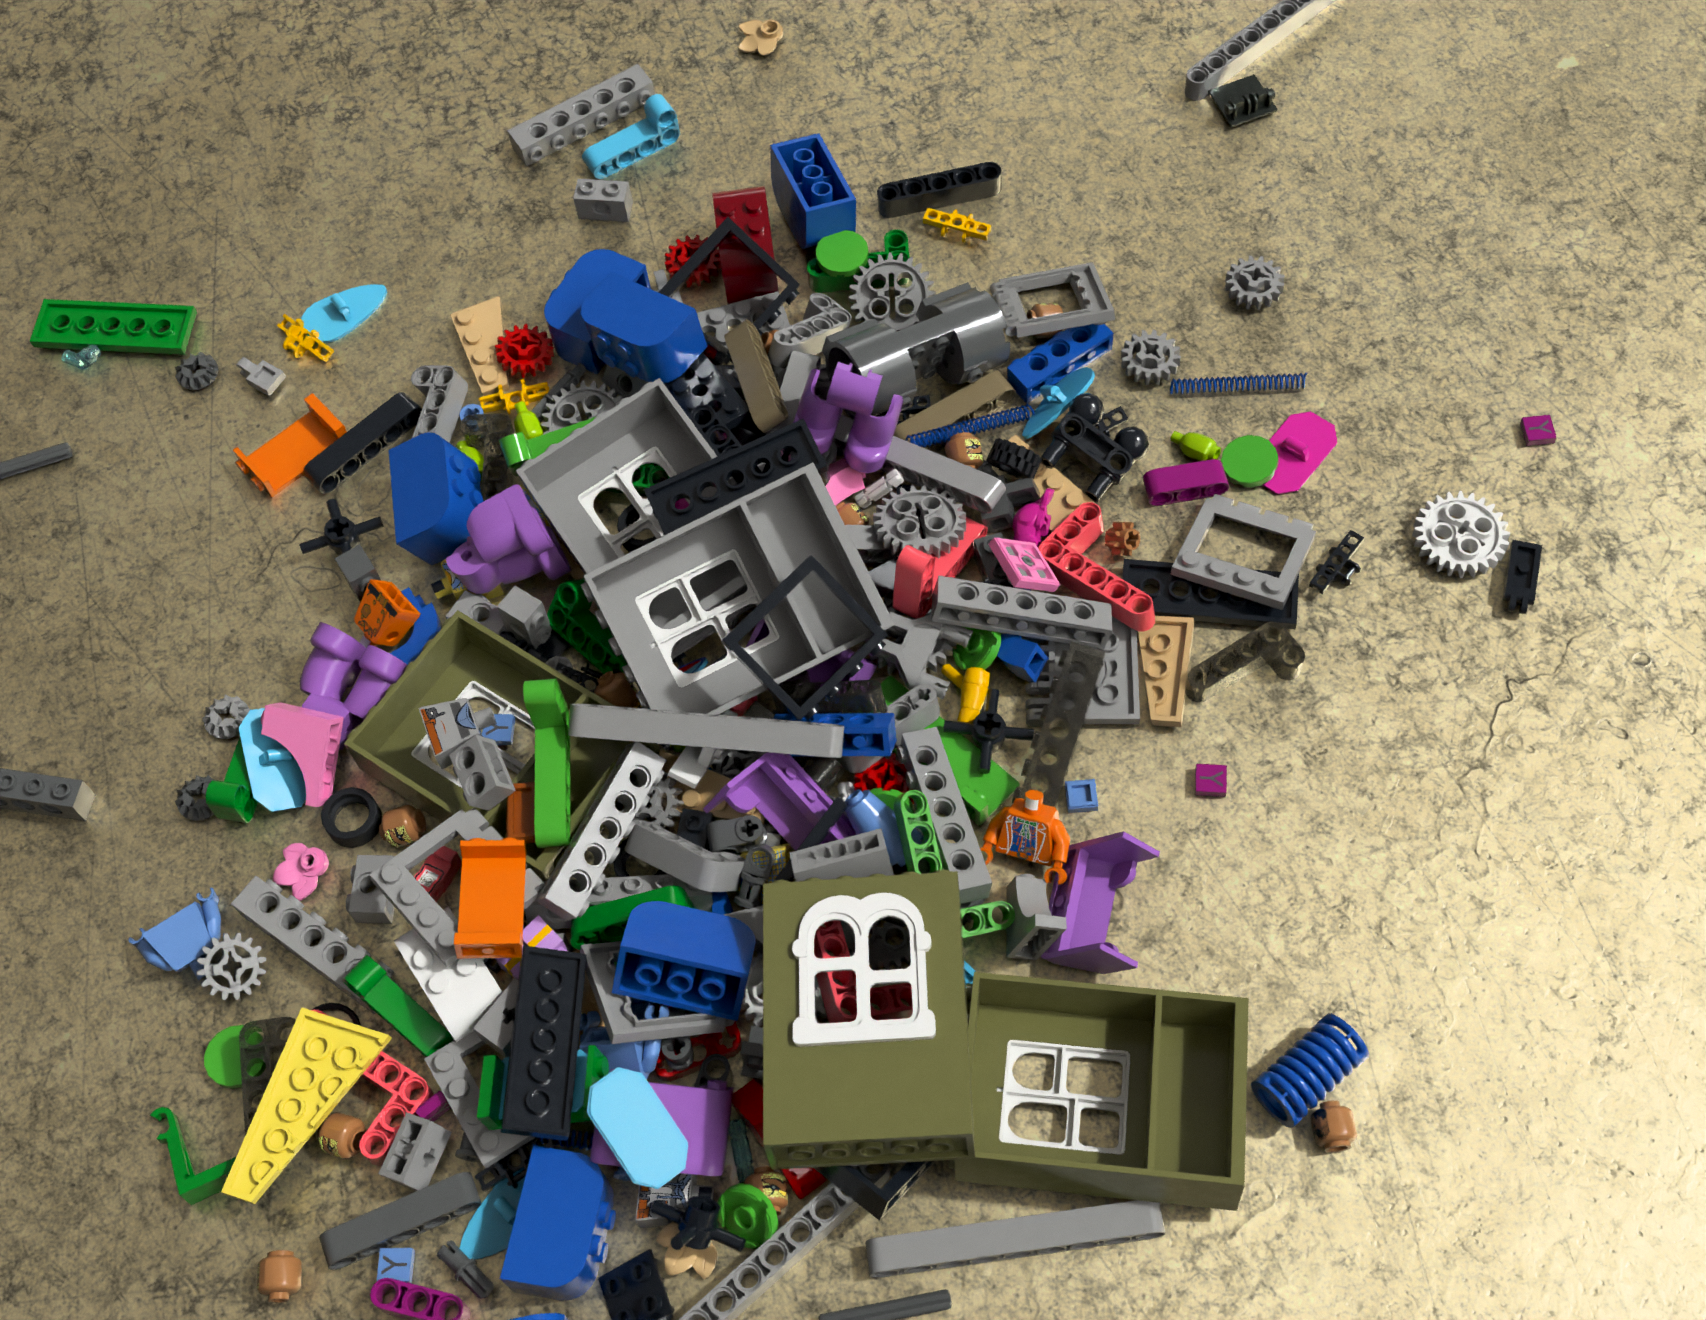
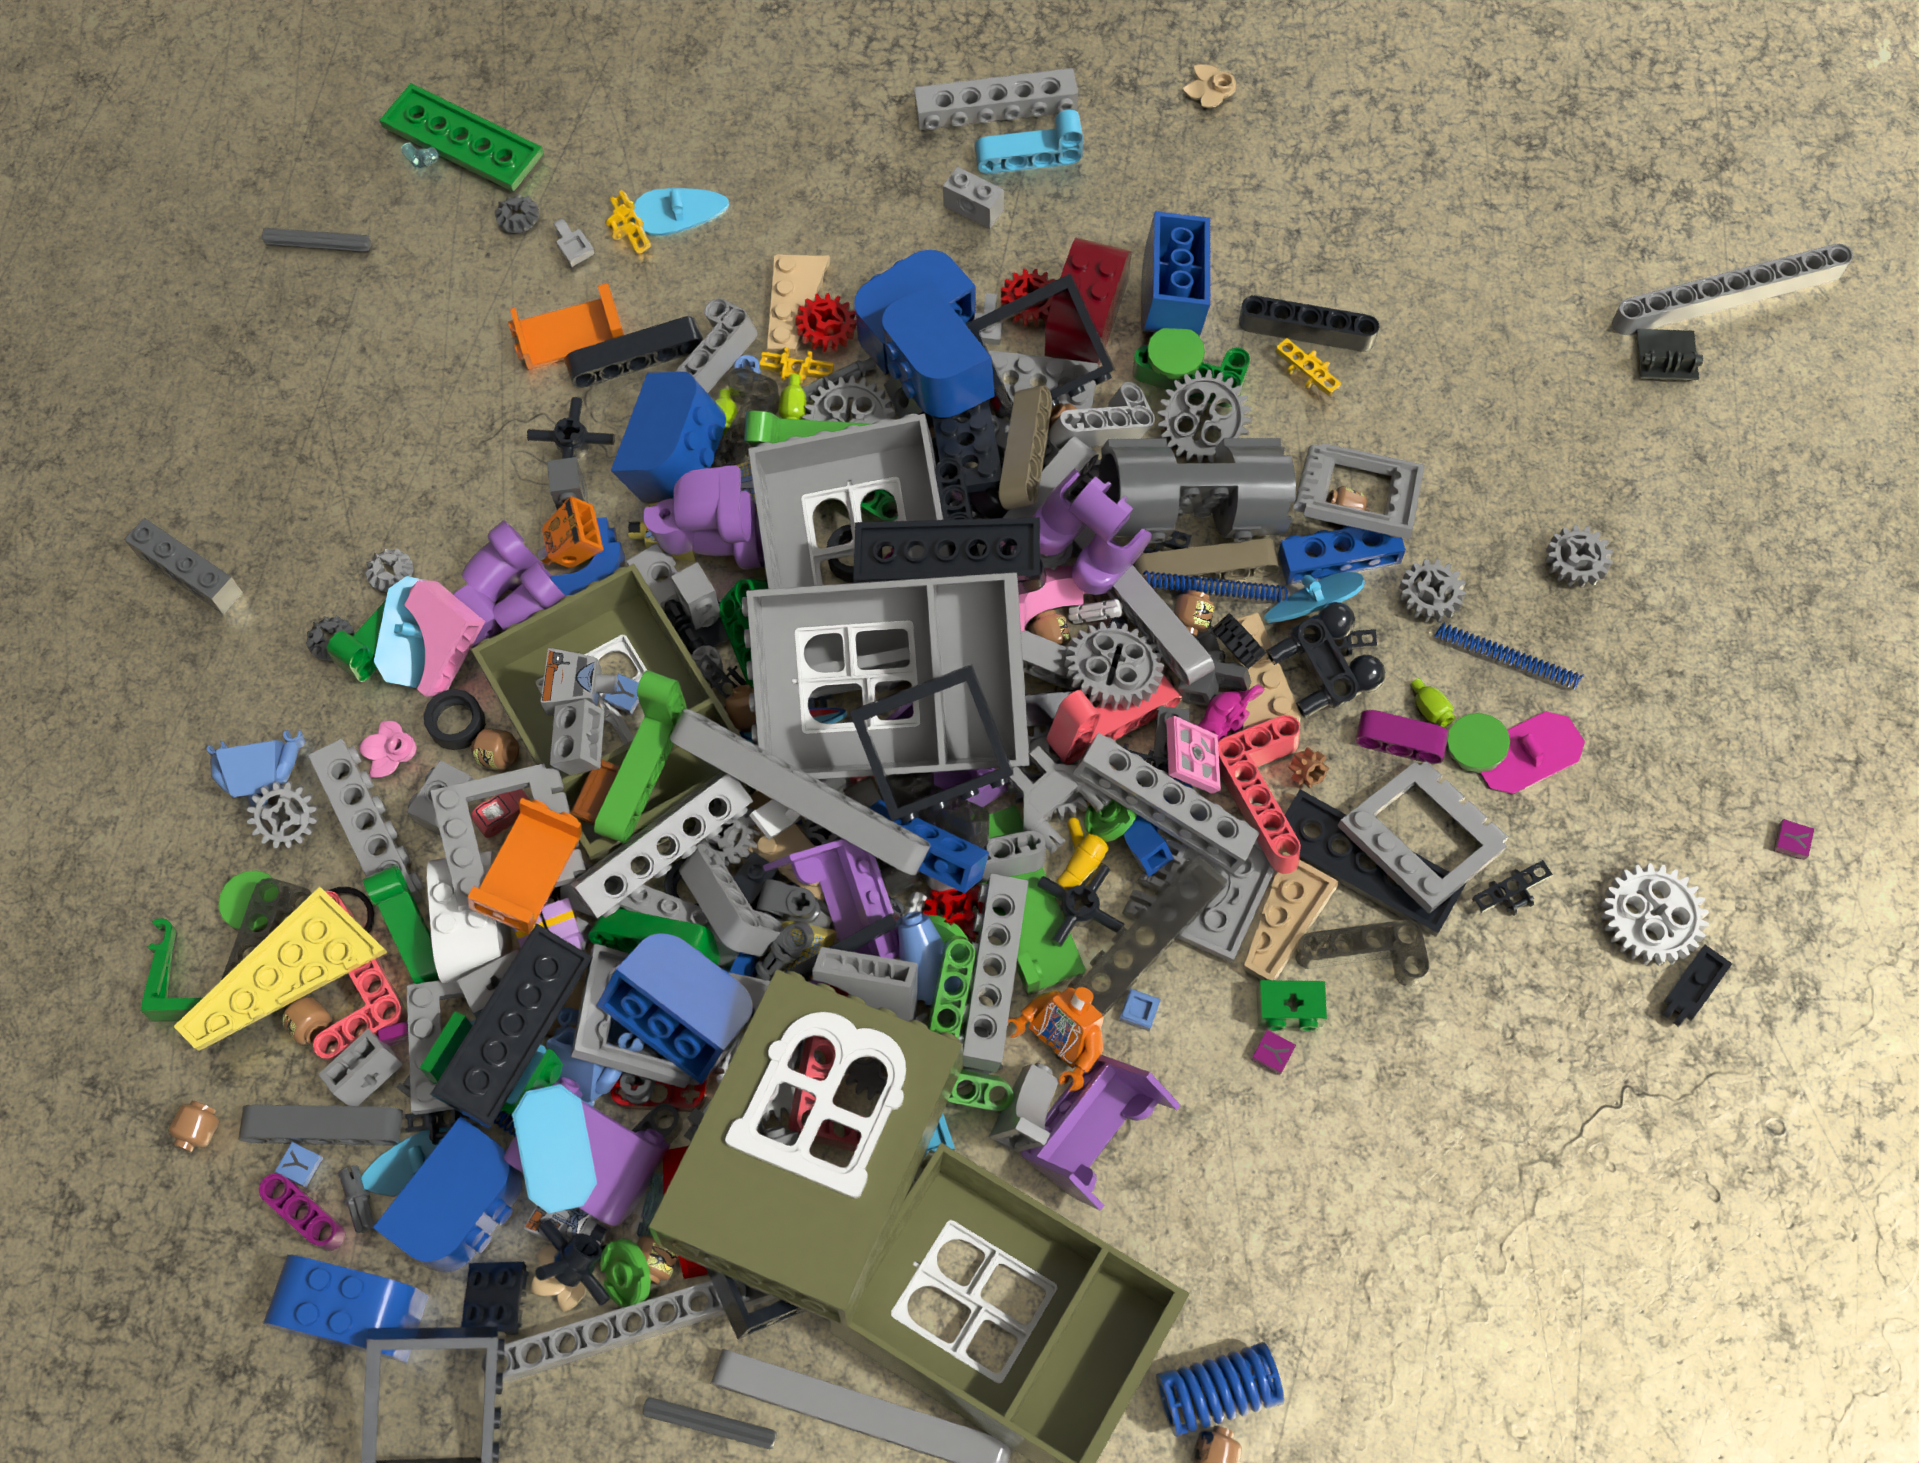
camera: 20 degrees right, 5 degrees up
none -> green brick [1256,980,1327,1032]

